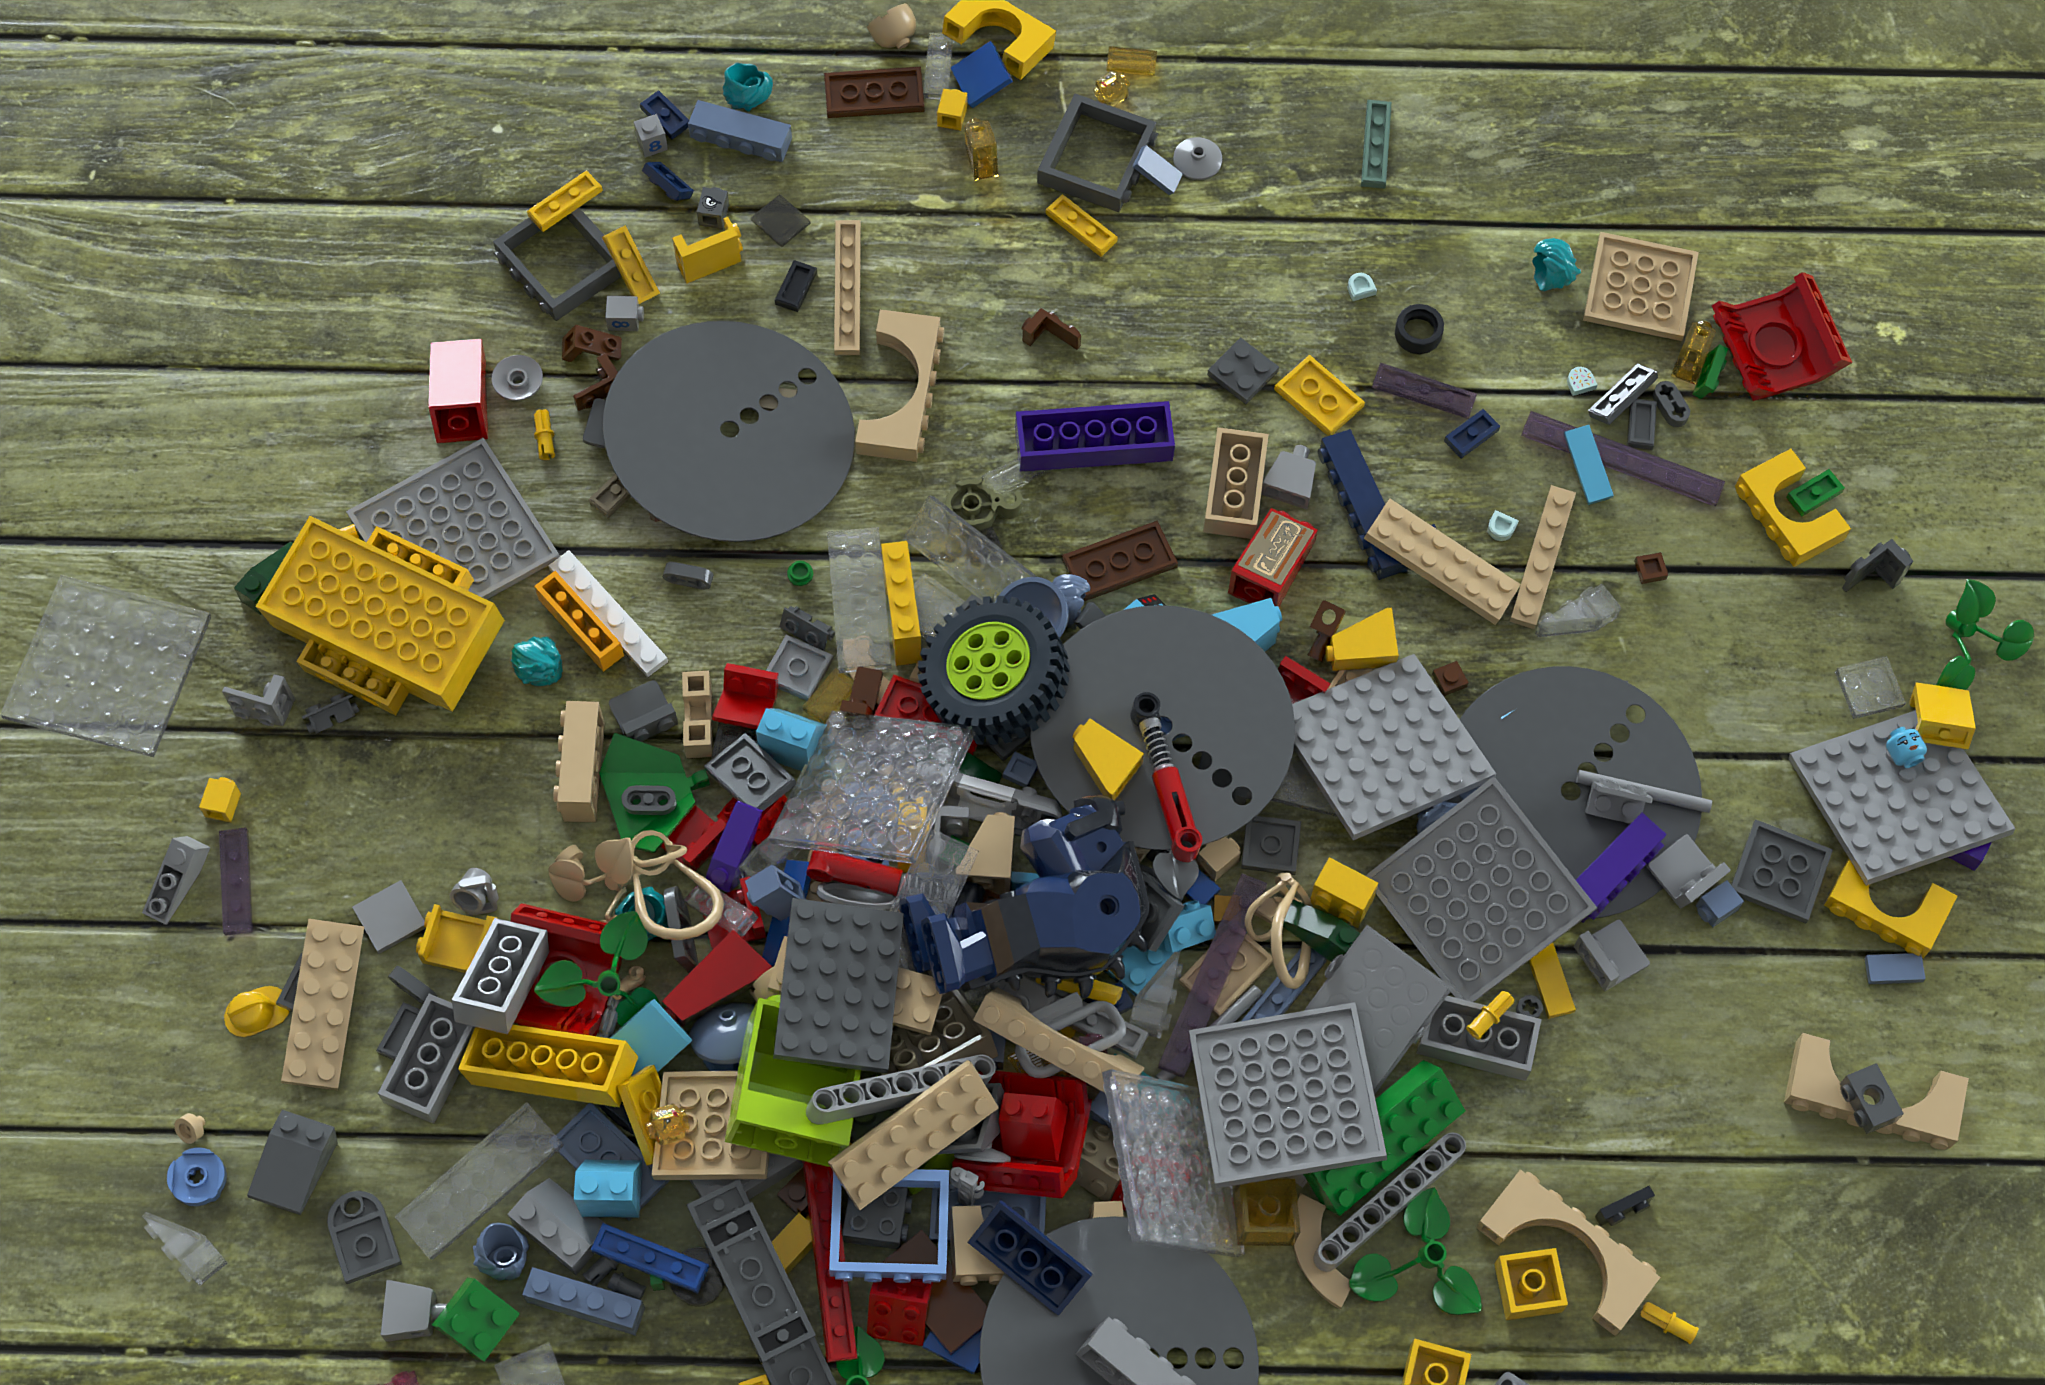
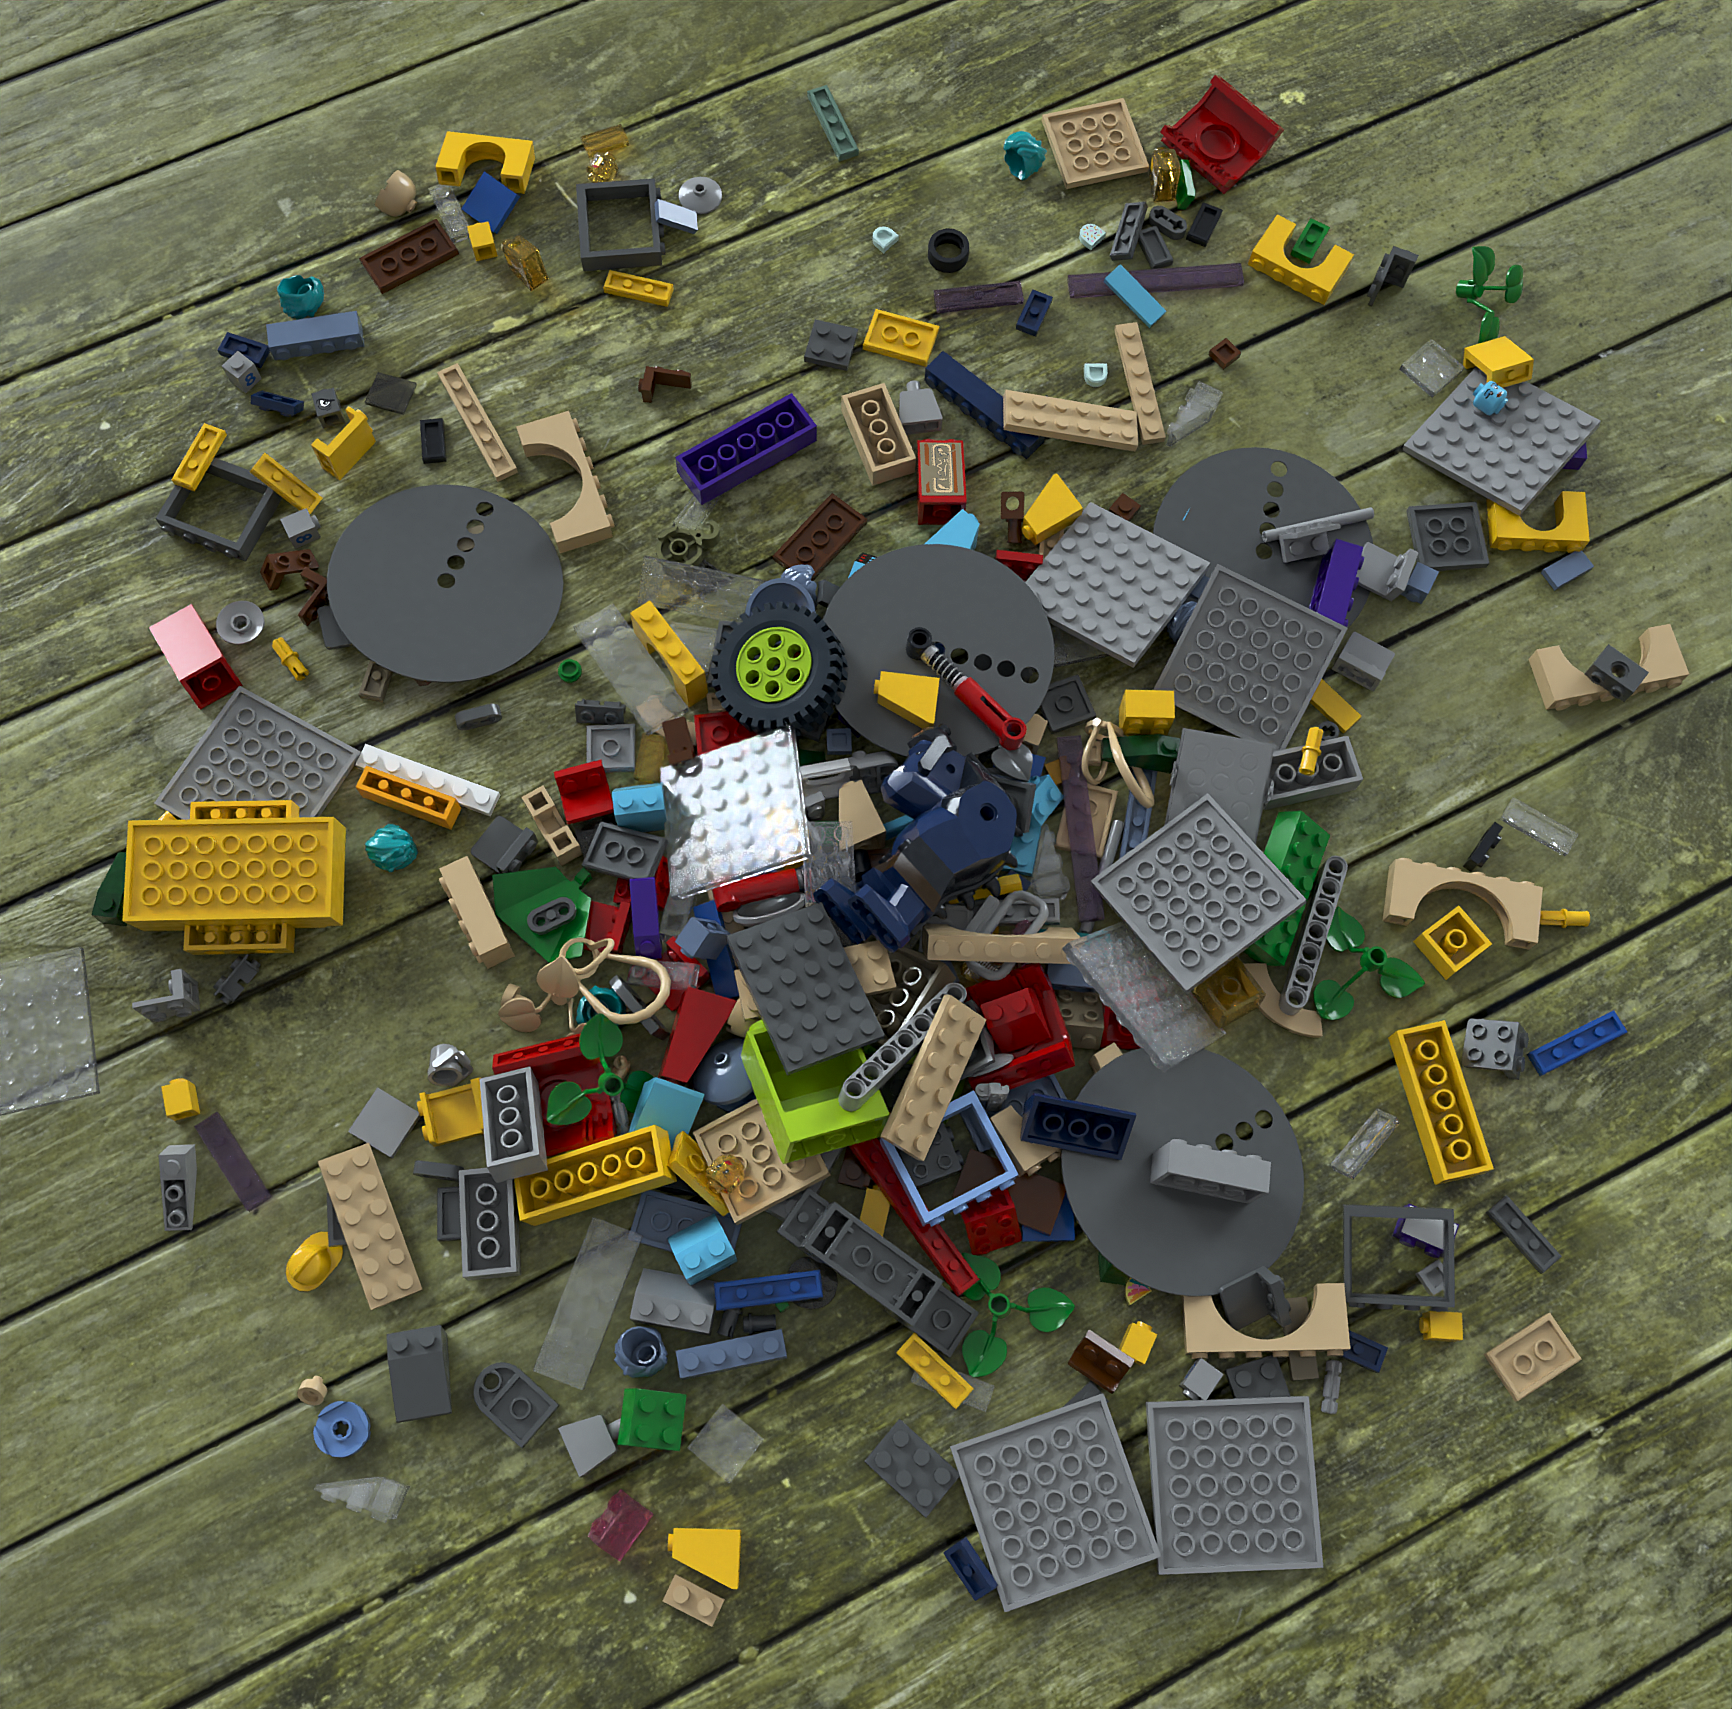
camera: 30 degrees left, 5 degrees up
none -> black tile [1186,202,1223,247]
none -> clear plate [1500,797,1578,856]

